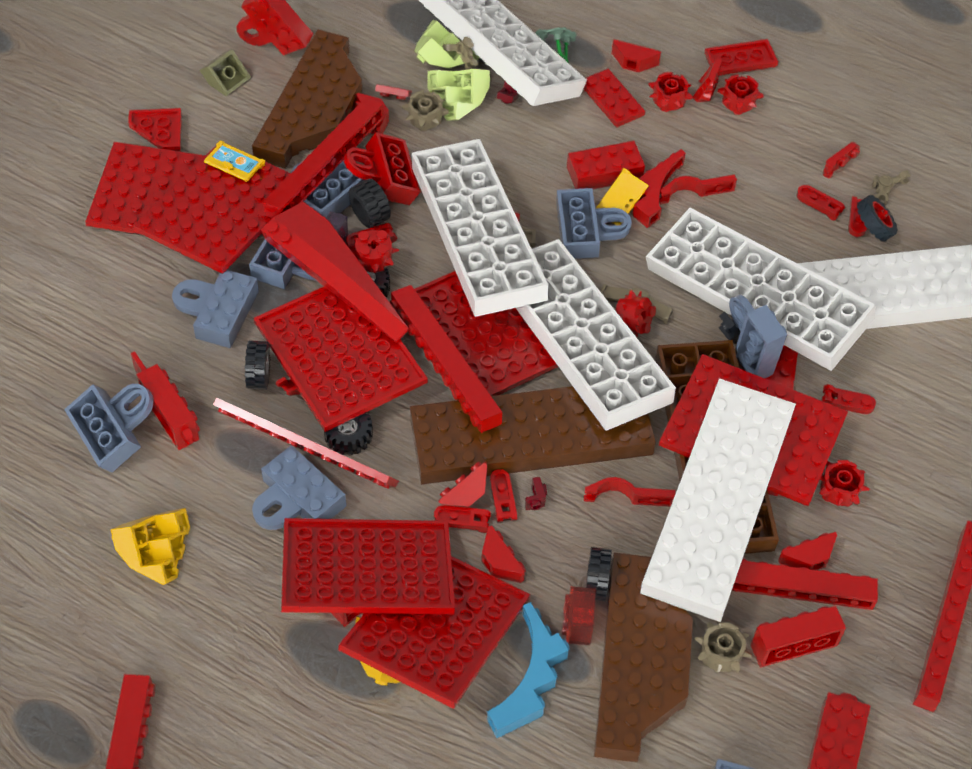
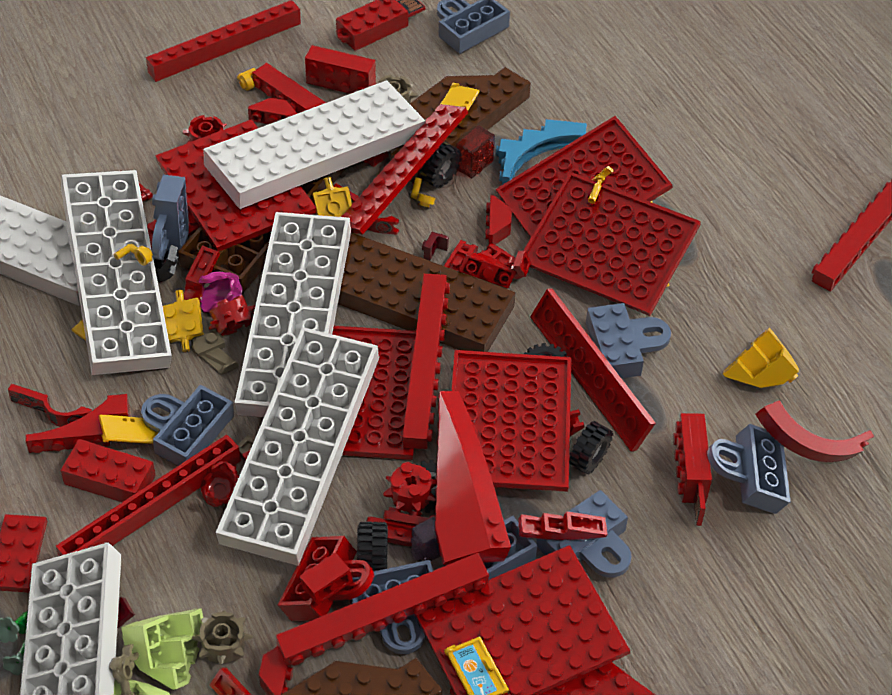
camera: 145 degrees left, 5 degrees down
none -> red brick [56,434,241,556]
none -> yellow plate [114,244,153,266]
none -> yellow plate [162,290,204,352]
none -> red piece [183,245,220,302]
none -> dark pink hair [199,271,243,313]
none -> red hair [201,461,240,507]
none -> yellow plate [237,68,256,91]
none -> red brick [299,553,353,605]
none -> yellow plate [312,177,352,217]
none -> red plate [341,104,469,235]
none -> yellow plate [411,177,436,208]
none -> yellow door [441,83,480,124]
none -> red tile [508,251,531,277]
none -> red slope [518,511,608,540]
none -> yellow piece [588,166,613,204]
none -> arch [755,400,874,462]

